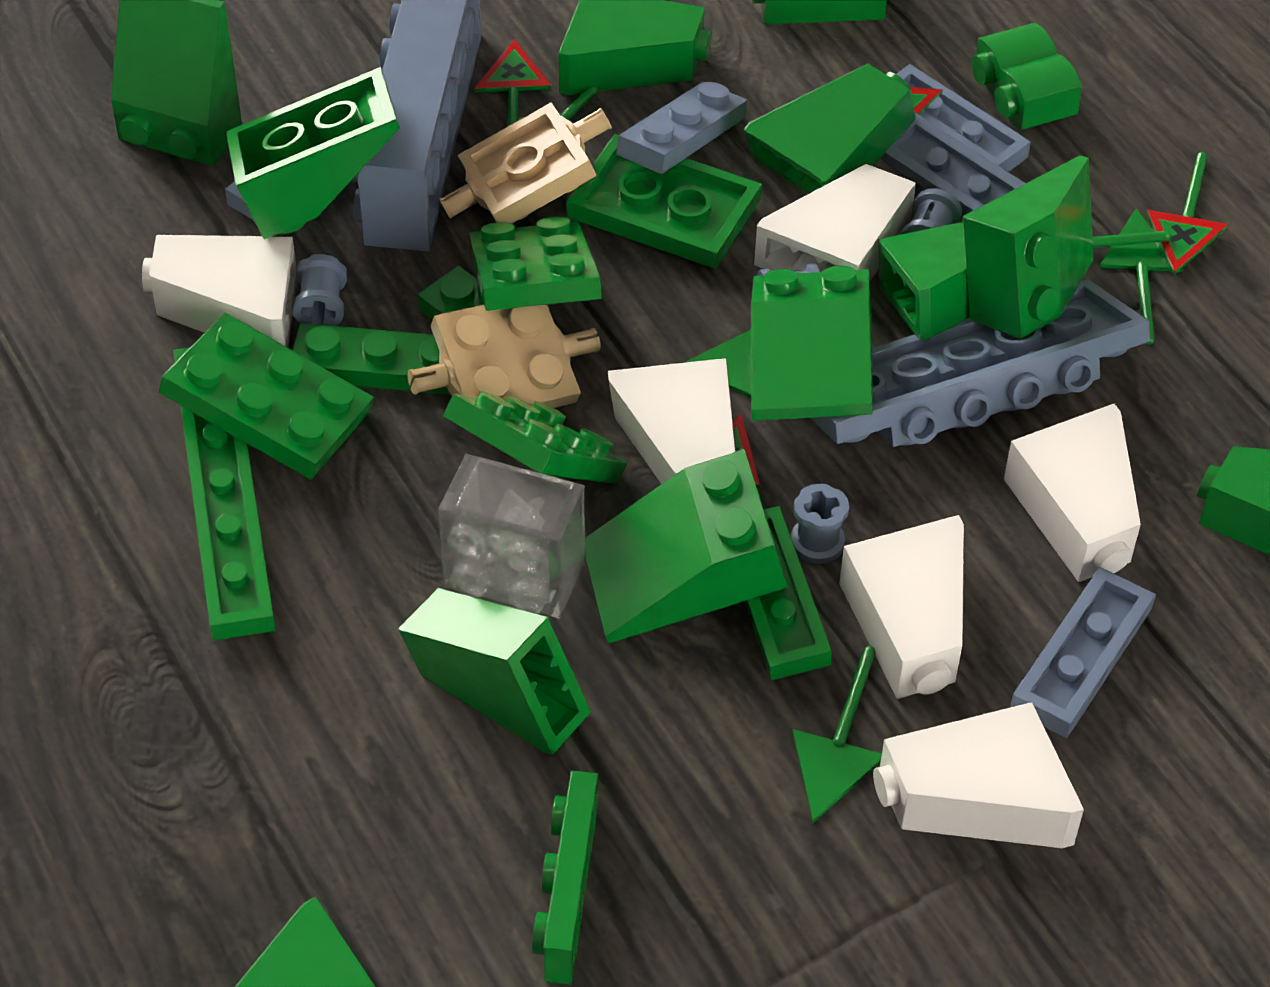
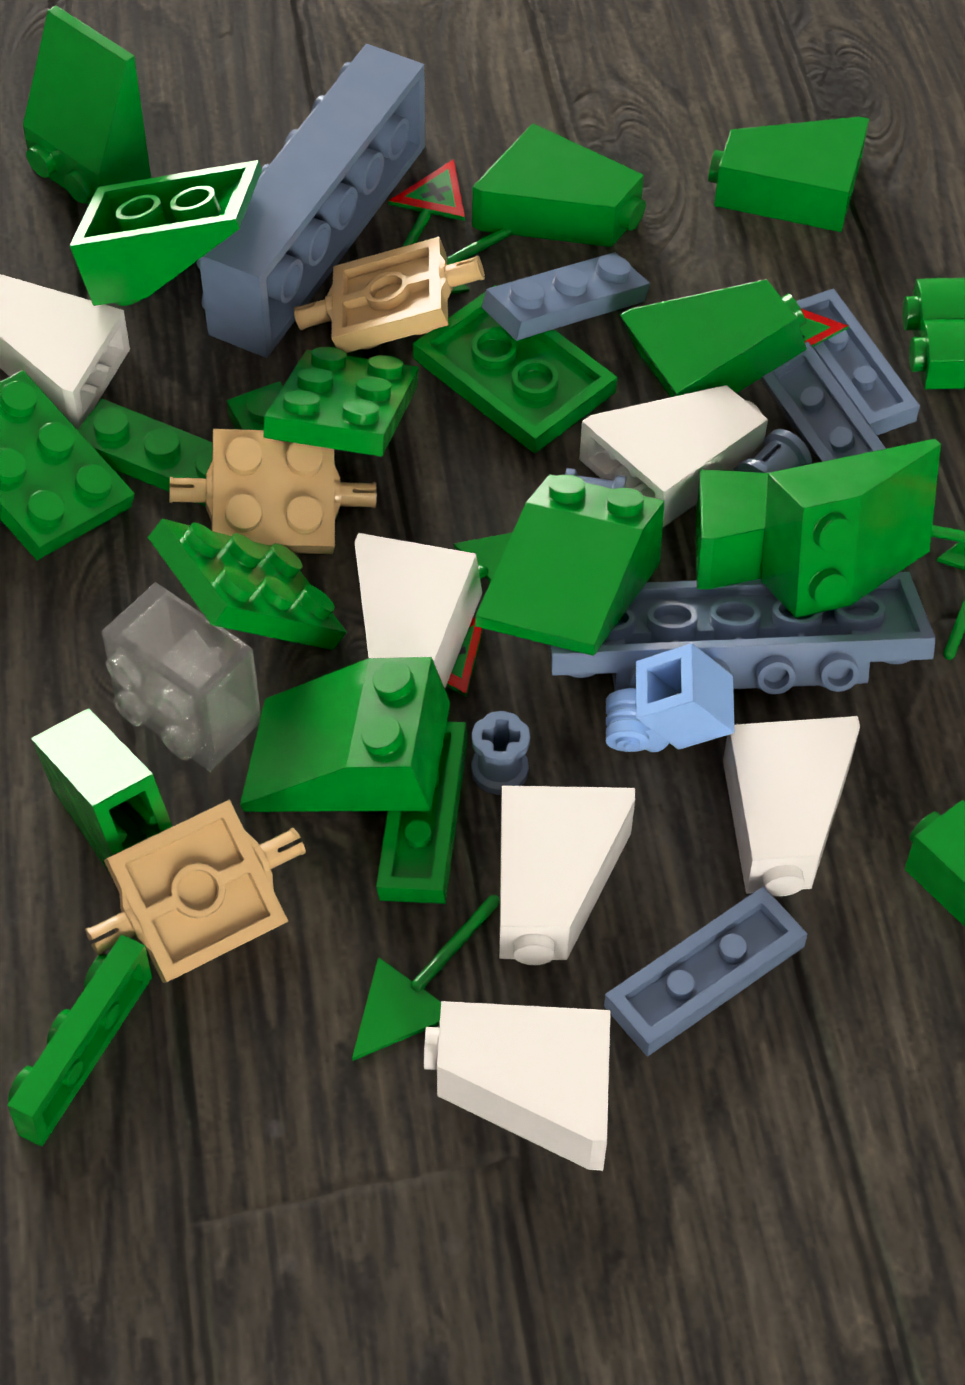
camera: 20 degrees right, 5 degrees up
sand blue bush [292,254,347,326] -> none
none -> tan plate [85,799,306,983]
none -> light blue brick [606,643,735,752]

